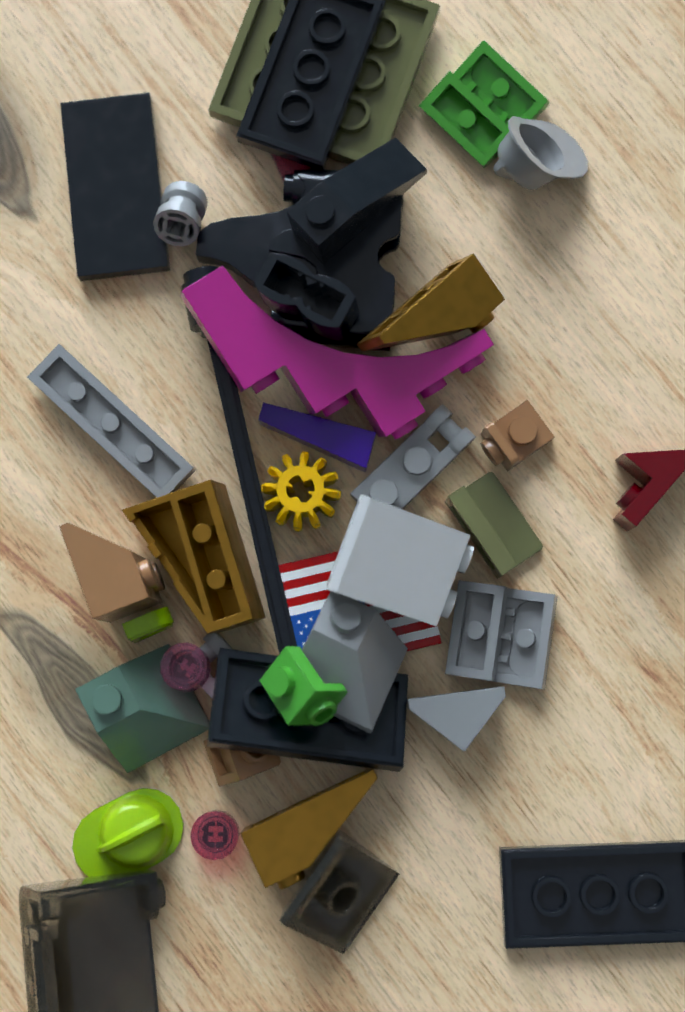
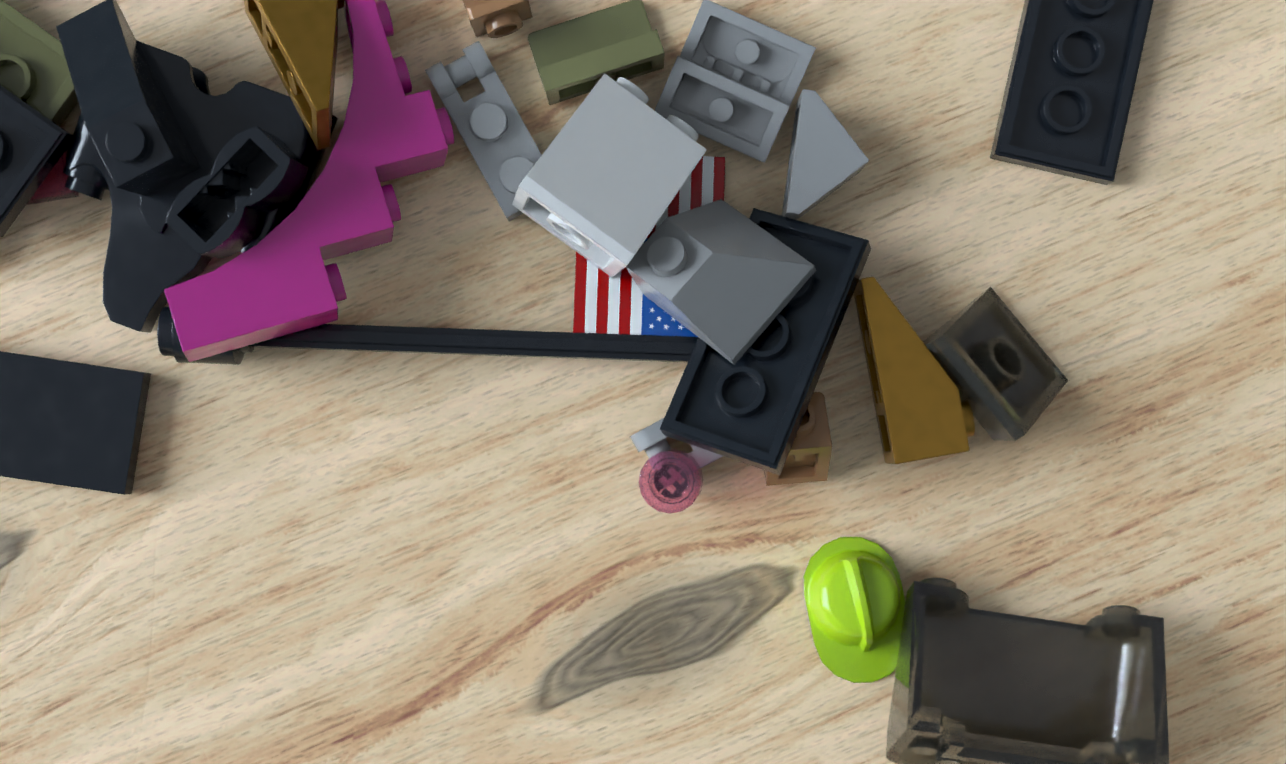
camera: 85 degrees left, 5 degrees up
light grey plate [27,344,196,498] -> none
medium nougat slope [59,523,165,623] -> none
sand green slope [75,644,210,773] -> none
pearl gold wedge [122,479,266,634] -> none
lime tile [122,607,174,643] -> none
light grey wheel [153,181,208,246] -> none
clear pink tile [190,810,240,860] -> none
dark purple piece [258,402,376,473] -> none
bright green bracket [259,646,348,726] -> none
yellow gear [261,451,341,532] -> none

